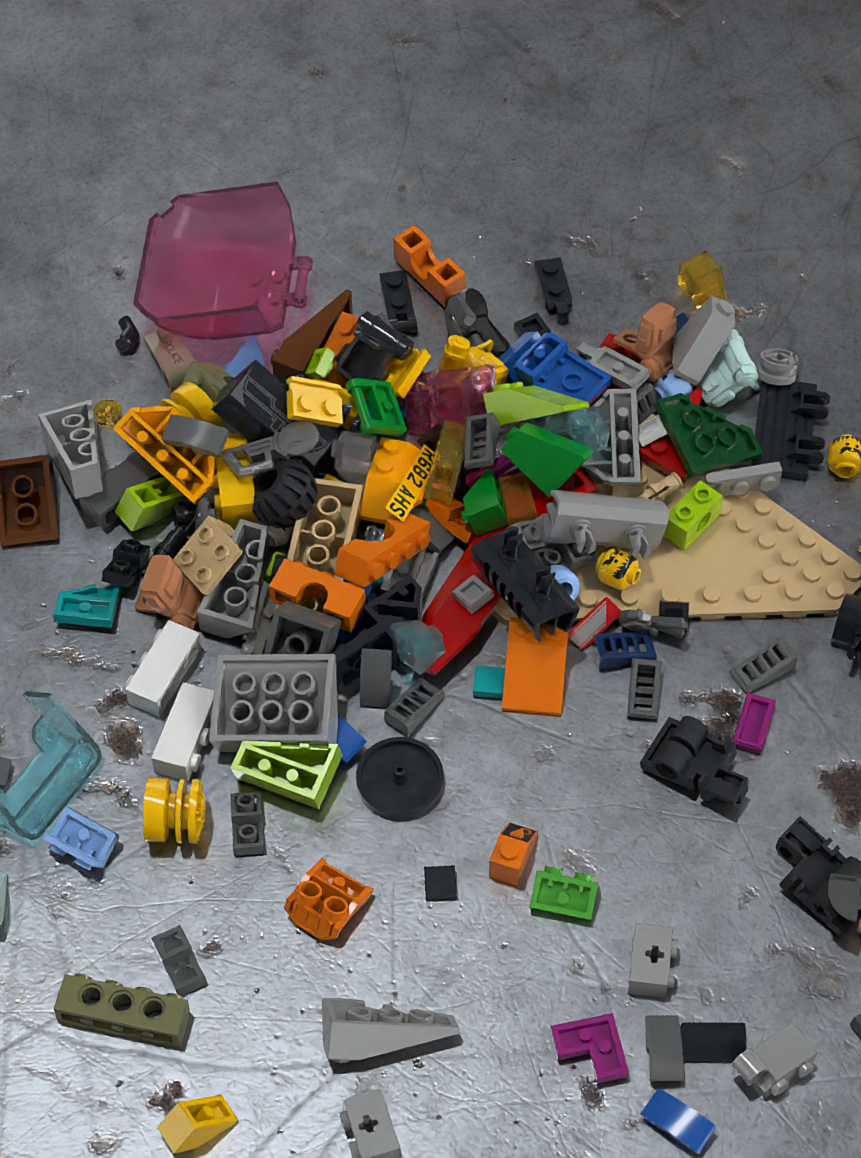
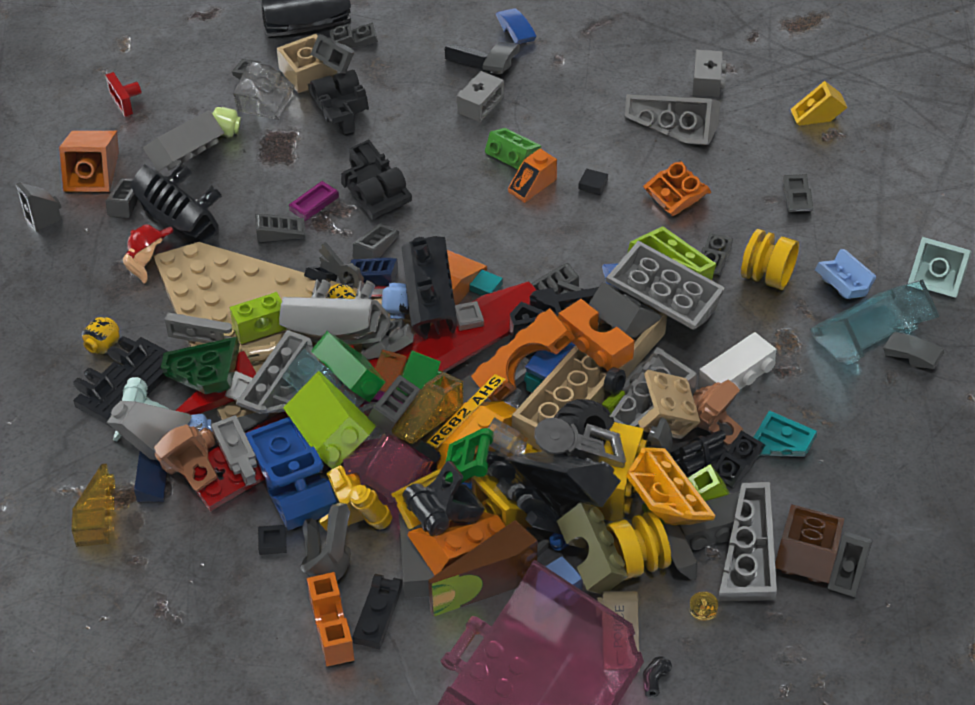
camera: 155 degrees left, 10 degrees down
olive brick [53,974,191,1047] -> none
white brick [151,682,214,781] -> none
dark grey slope [161,414,230,457] -> none
yellow plate [286,376,343,427] -> none
lime plate [304,347,336,379] -> none
black piece [356,737,444,820] -> none
clear light blue slope [390,620,446,675] -> none
black hinge [534,257,572,324] -> none
magenta plate [550,1013,629,1084] -> none
light grey hinge [732,1022,817,1099] -> none
light grey wheel [758,348,799,385] -> none

